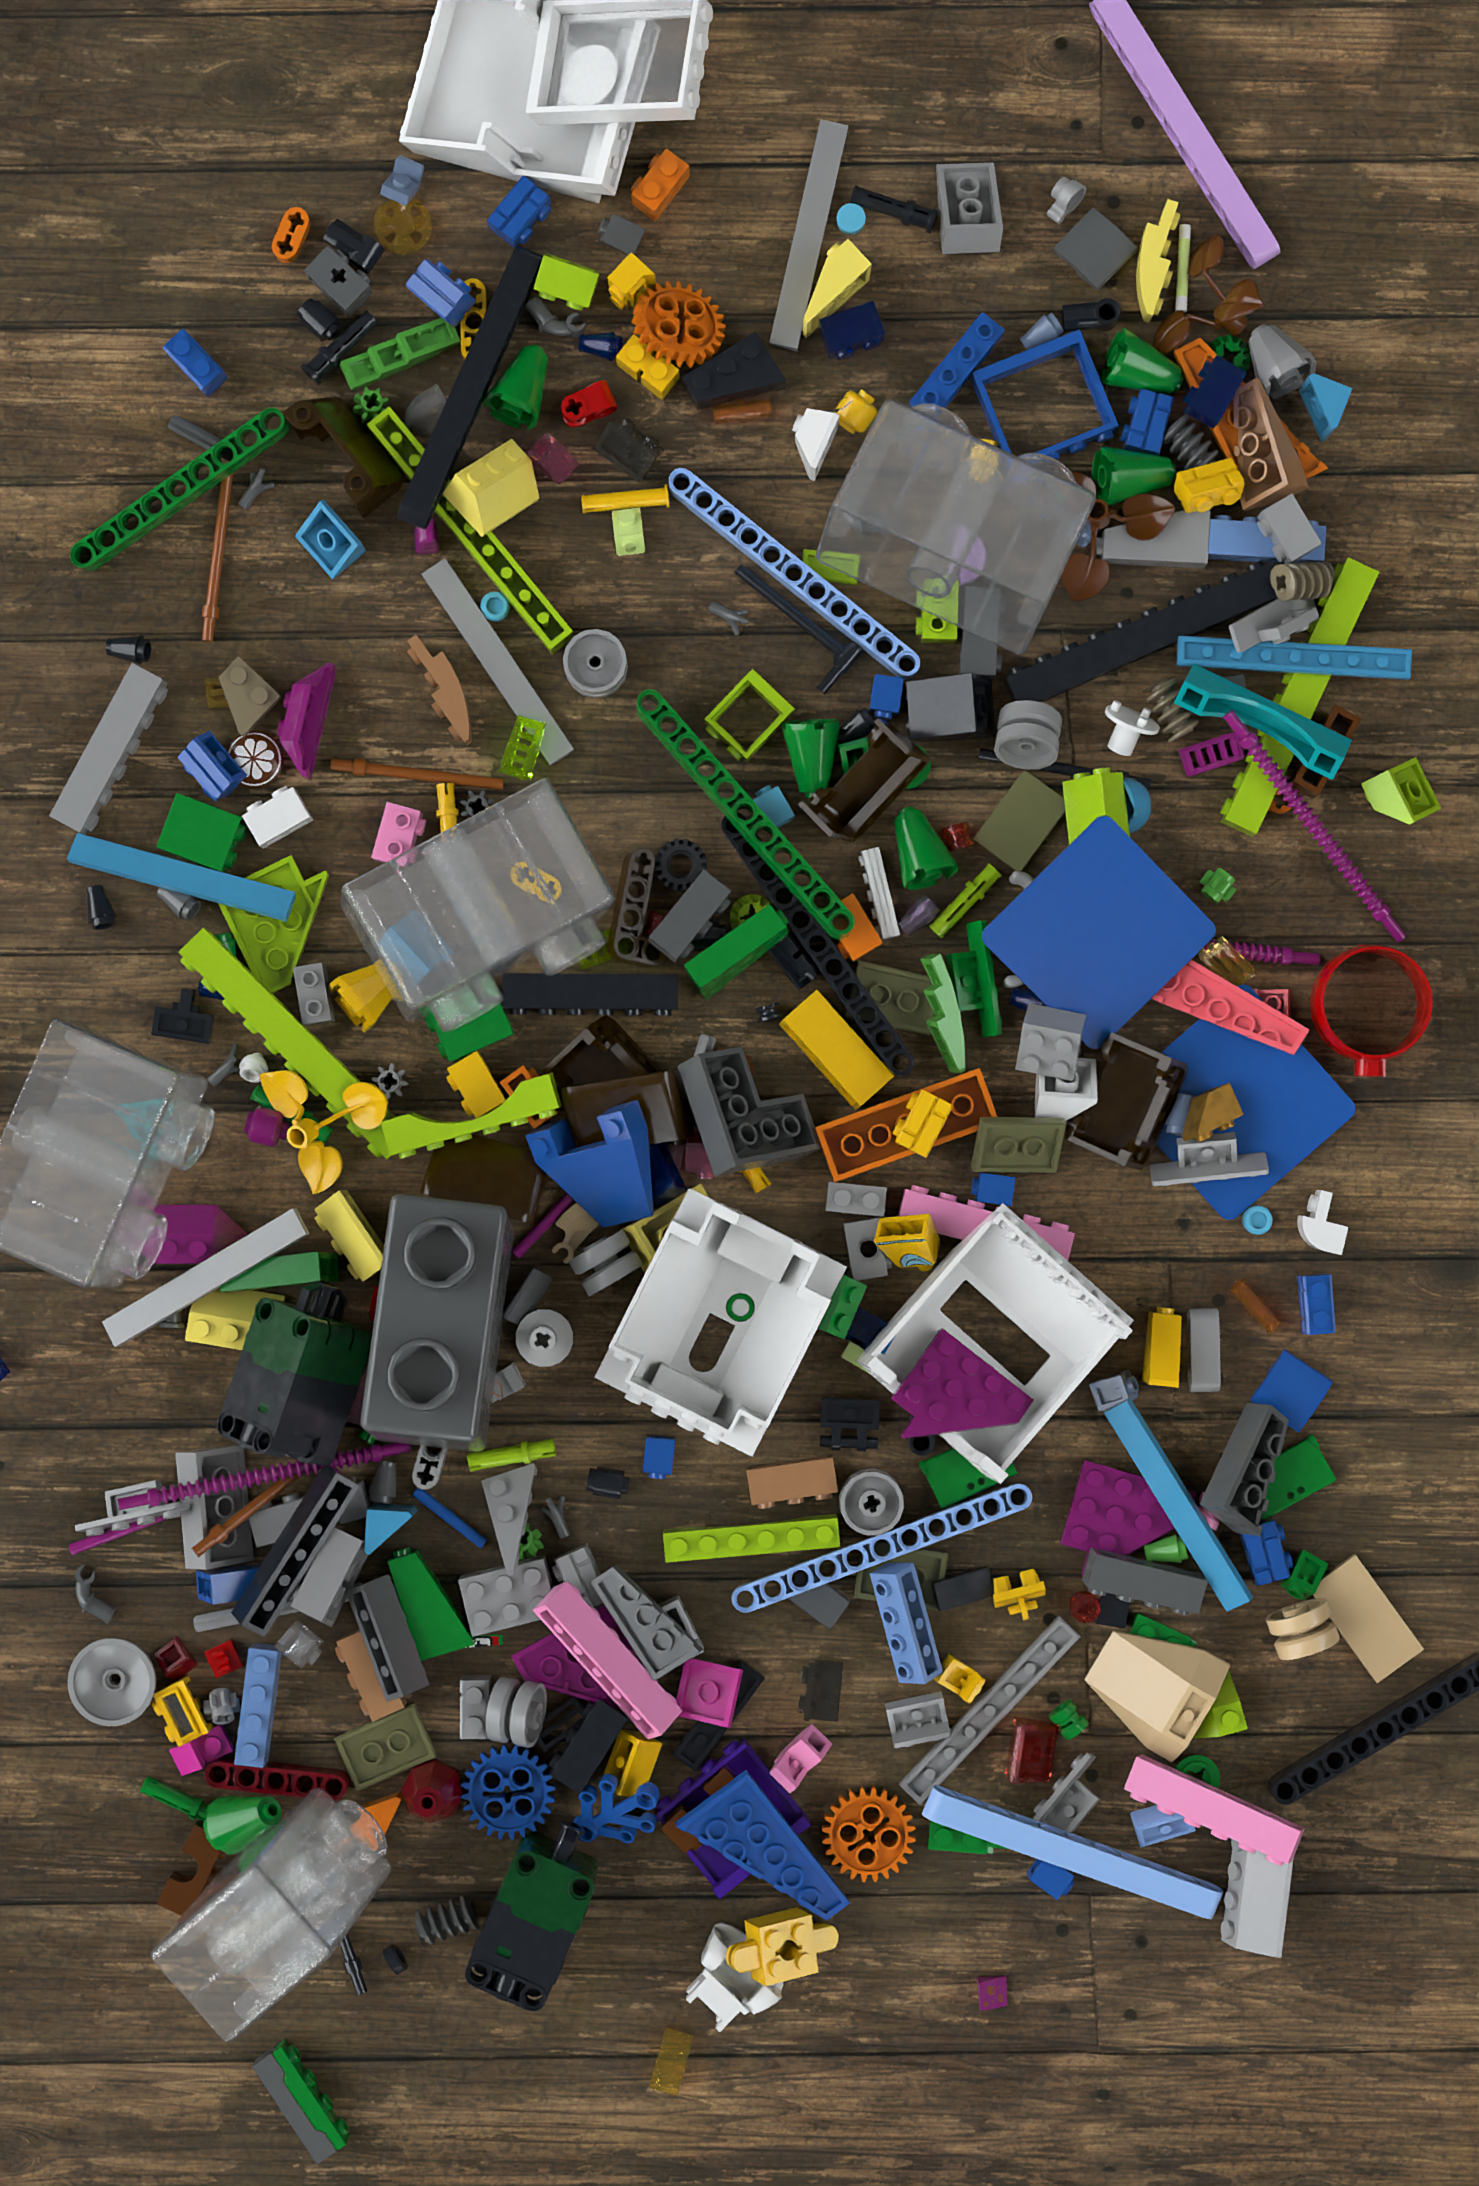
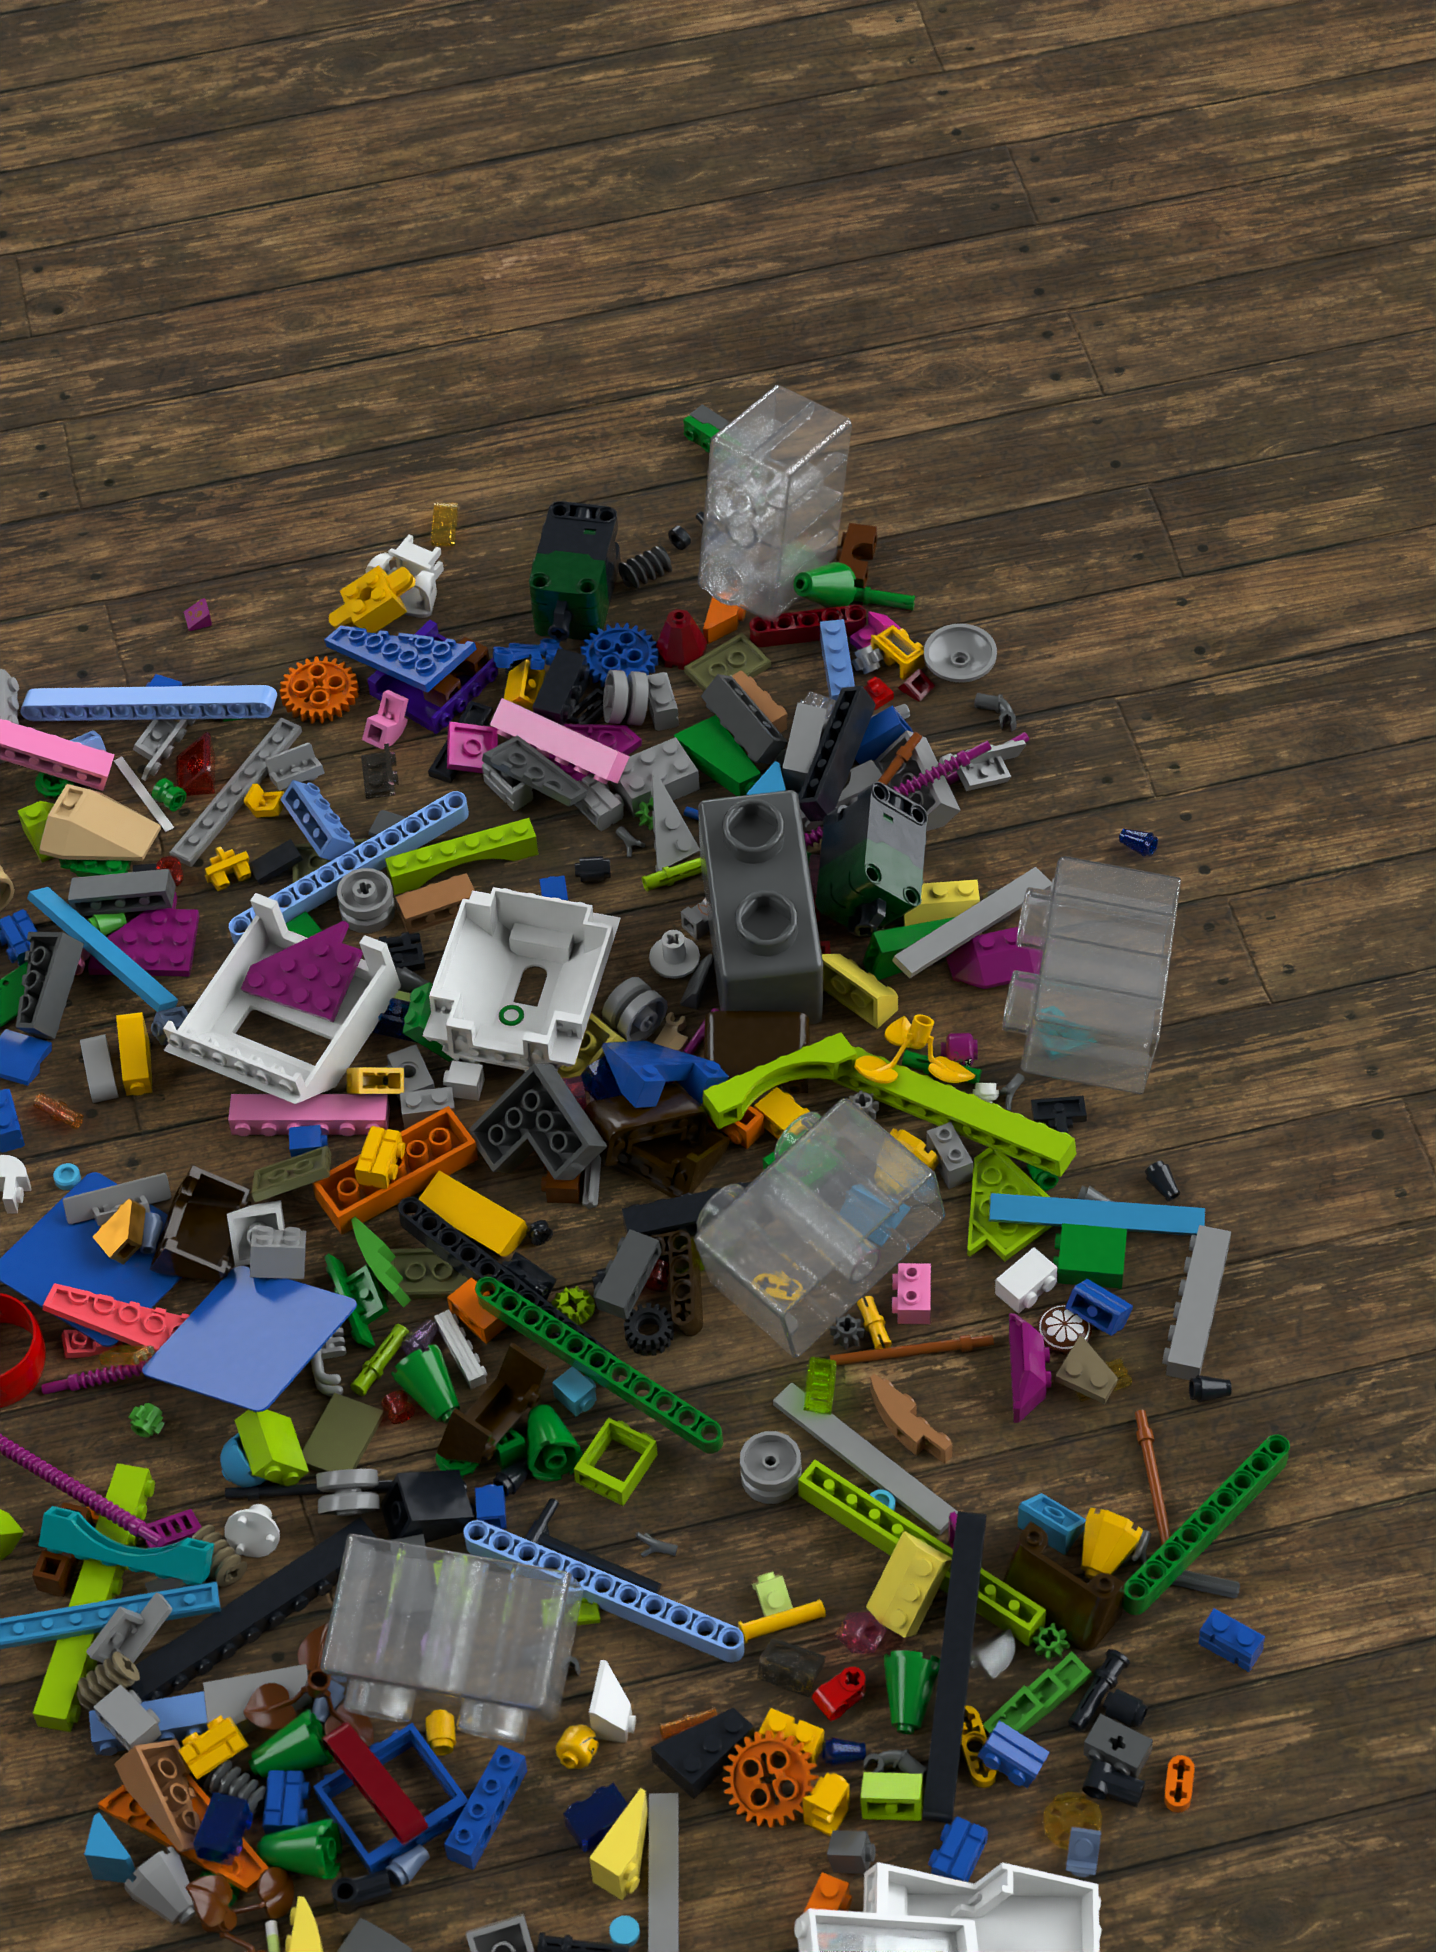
camera: 170 degrees right, 35 degrees down
green slope [684,904,789,1000] -> none
none -> white sticker [114,757,174,832]
none -> dark red beam [322,1721,428,1845]
none -> dark grey cone [396,967,431,993]
none -> white brick [443,1060,485,1101]
none -> yellow cone [1081,1508,1143,1579]

